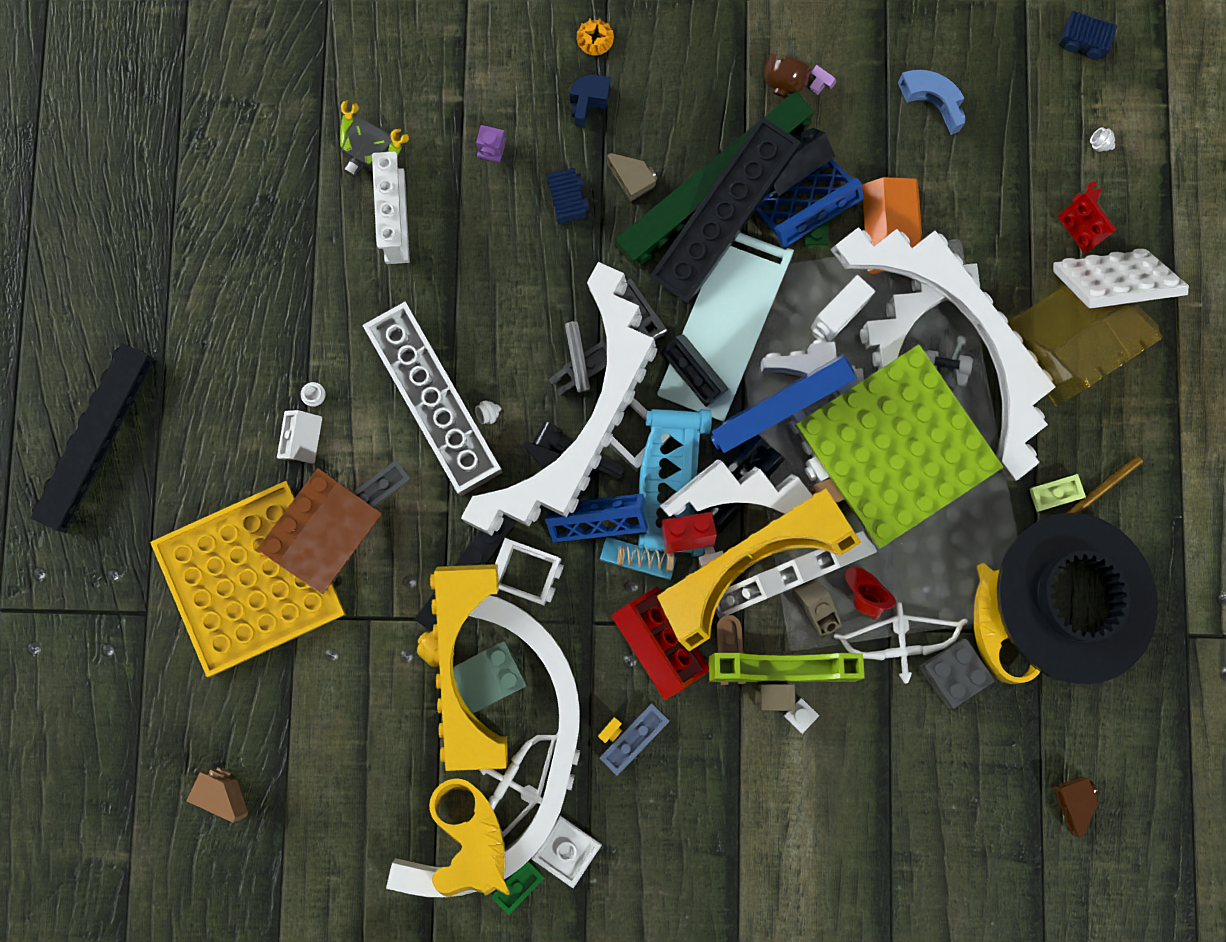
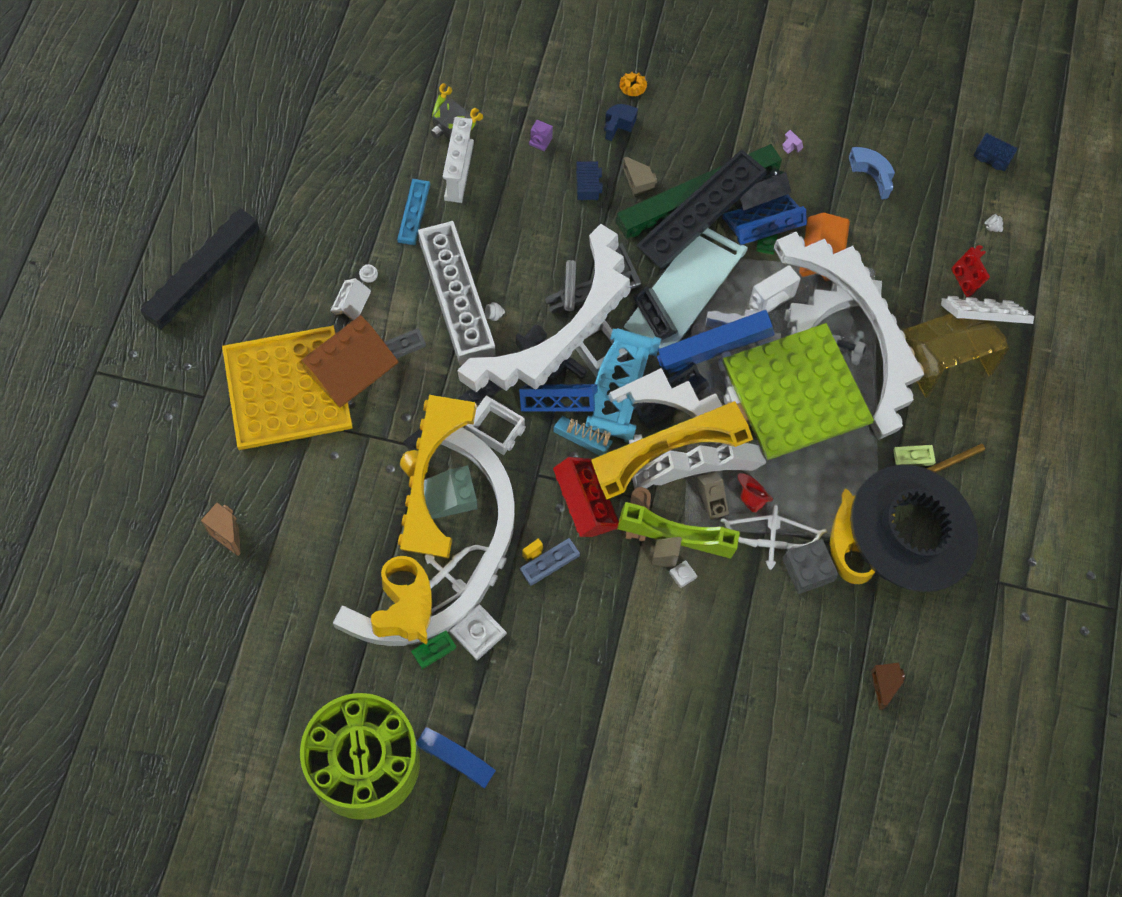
camera: 10 degrees right, 15 degrees down
red brick [661,512,717,553] -> none
reddish brown cylinder [763,54,812,97] -> none
none -> dark azure tile [397,179,430,245]

